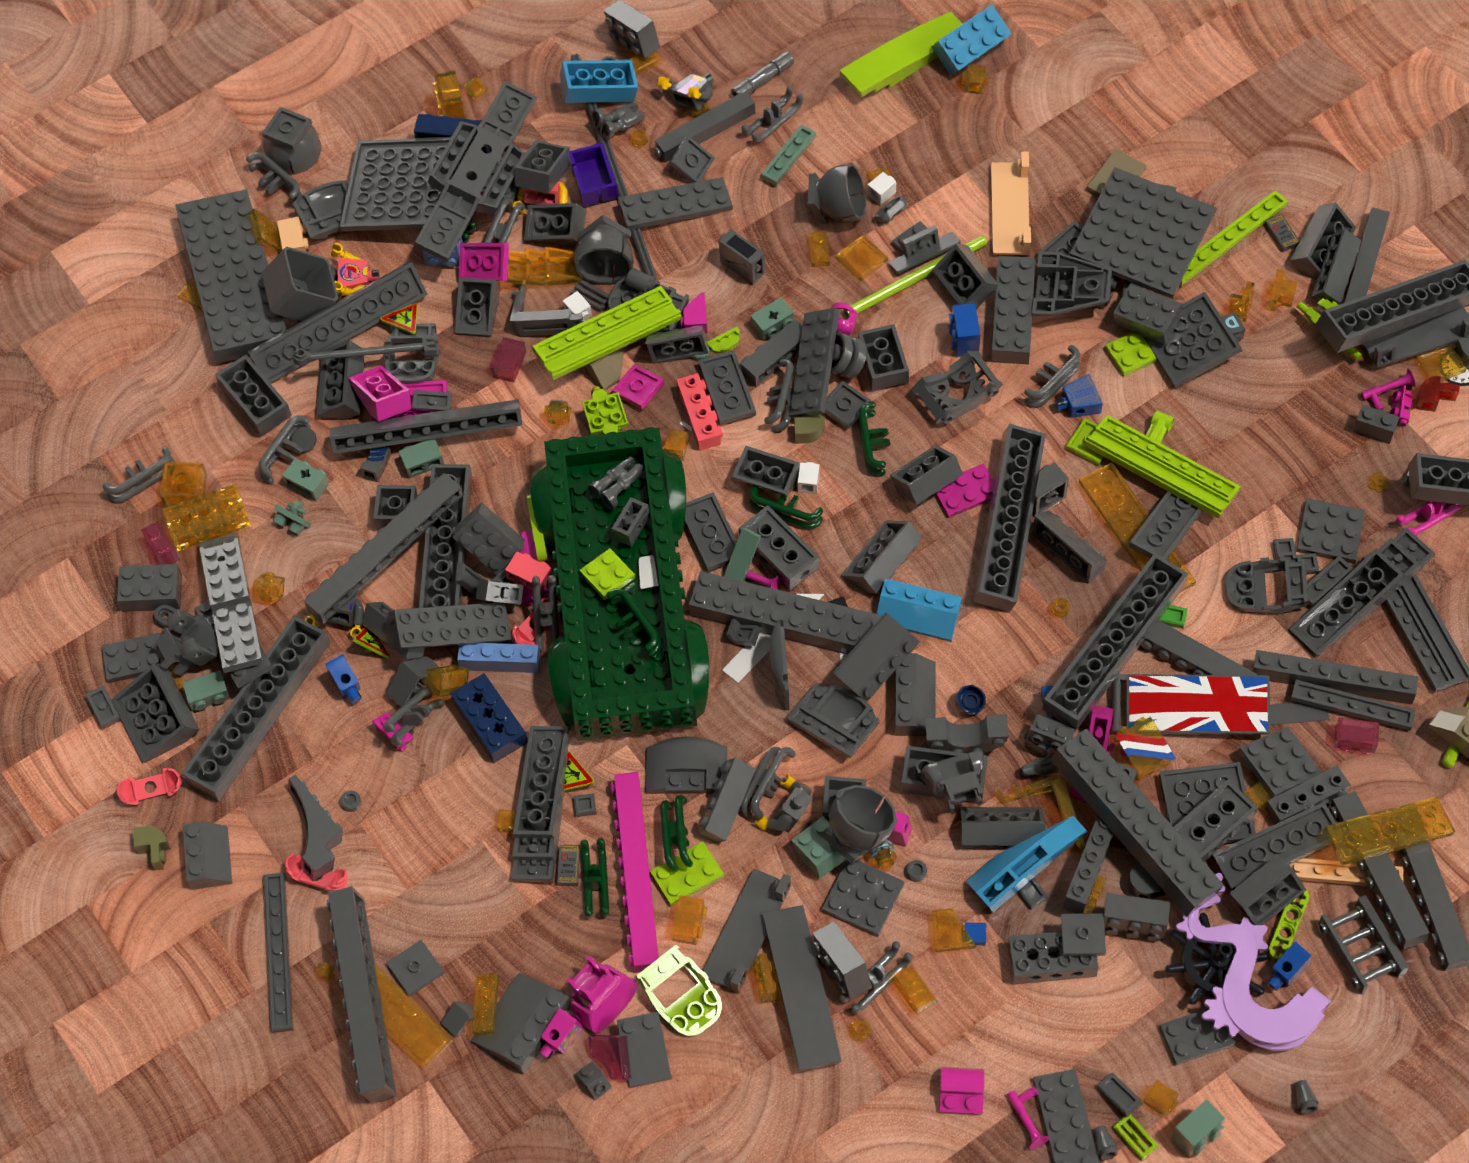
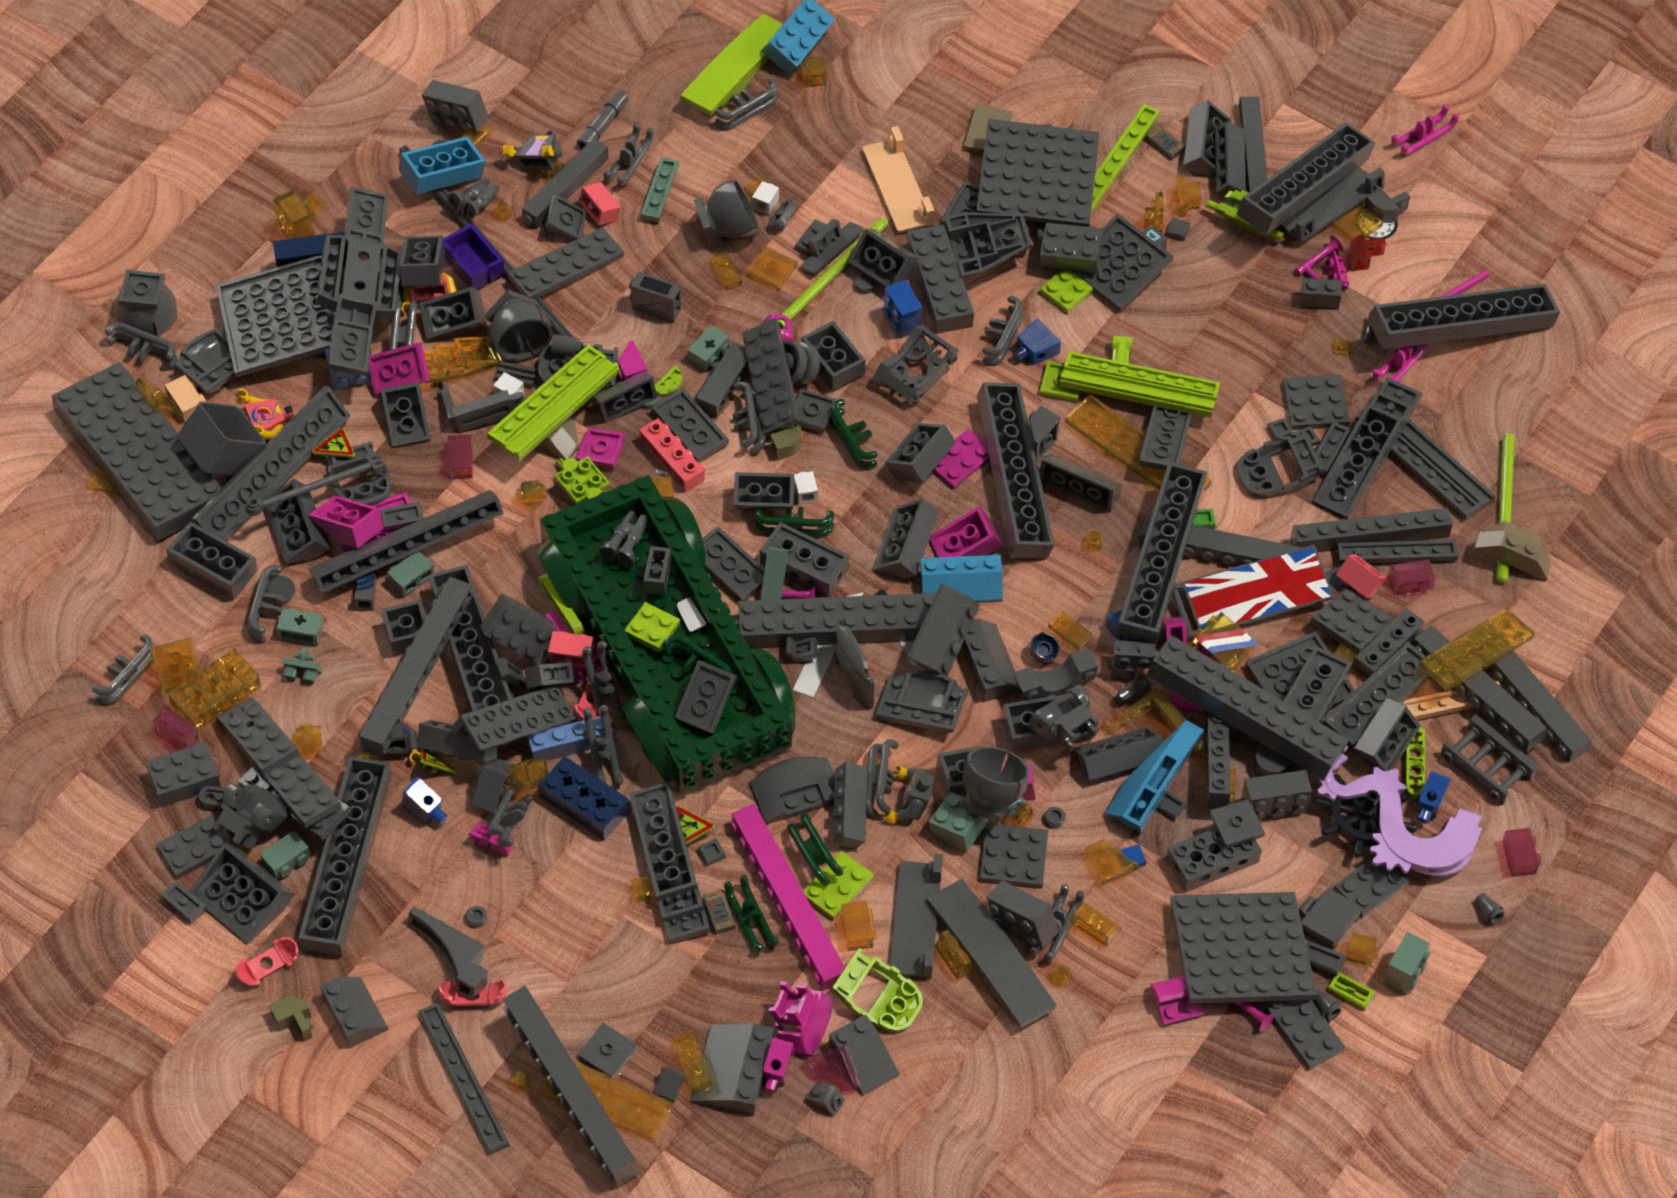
camera: 25 degrees left, 5 degrees down
none -> coral brick [578,182,621,226]
none -> dark grey piece [583,705,623,785]
none -> dark grey plate [675,660,737,733]
none -> dark grey piece [715,77,778,129]
none -> dark grey tile [855,274,874,293]
none -> dark pink slope [930,506,1003,558]
none -> clear yellow plate [1048,611,1092,650]
none -> dark grey tile [1166,217,1190,240]
none -> dark grey plate [1170,892,1317,1004]
none -> dark grey piece [1299,888,1362,948]
none -> coral brick [1336,554,1387,598]
none -> clear pink brick [1502,828,1541,877]

